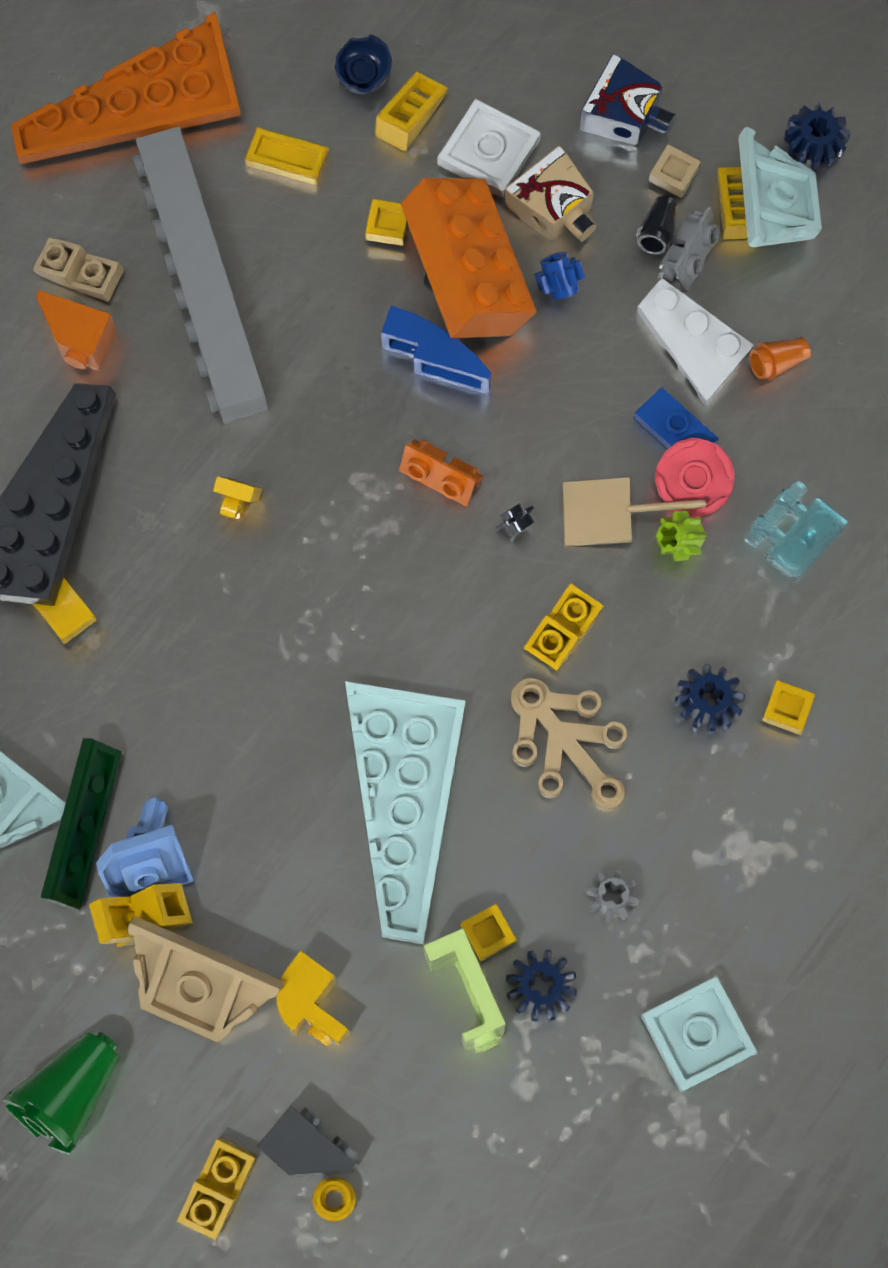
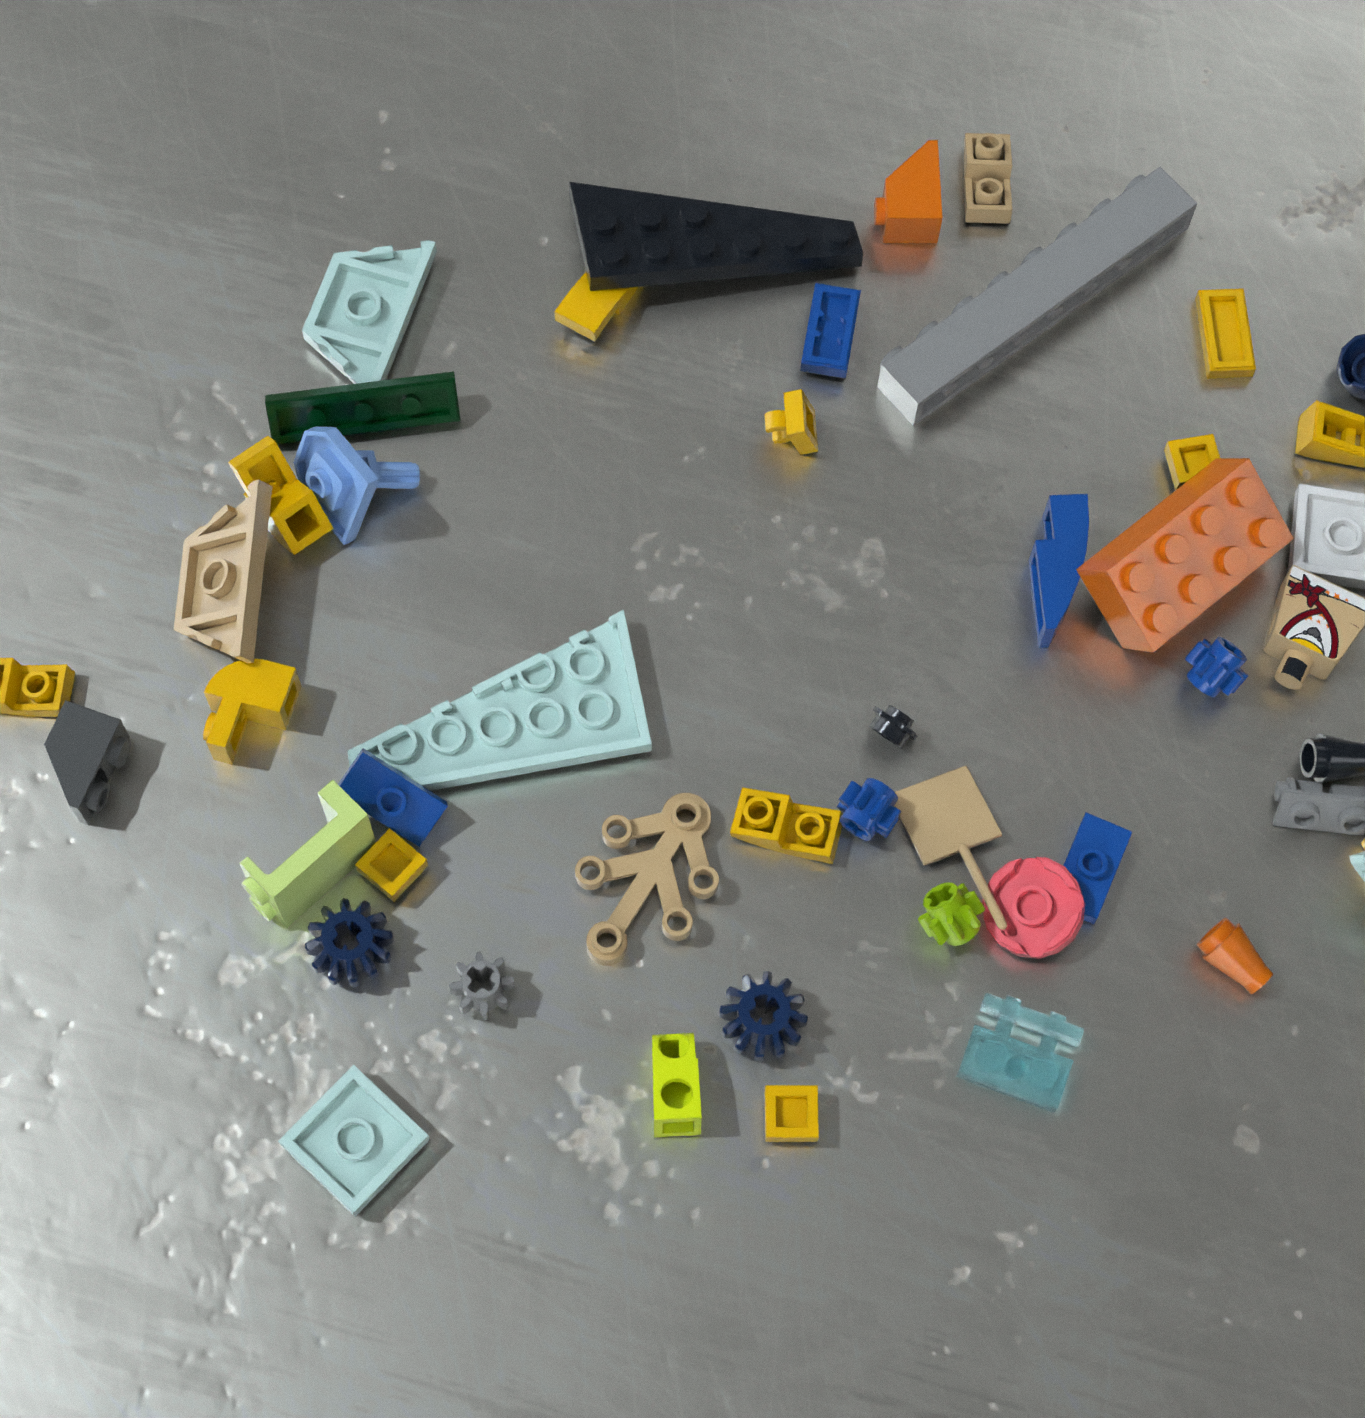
camera: 65 degrees right, 5 degrees down
green cone [3,1032,119,1155] -> none
orange wing [10,12,241,165] -> none
yellow plate [312,1177,356,1222] -> none
orange hinge [399,439,484,507] -> none
white wing [637,278,754,407] -> none
none -> blue plate [338,748,448,847]
none -> neon yellow leg [652,1033,702,1138]
none -> blue plate [800,283,861,378]
none -> blue gear [837,778,901,841]

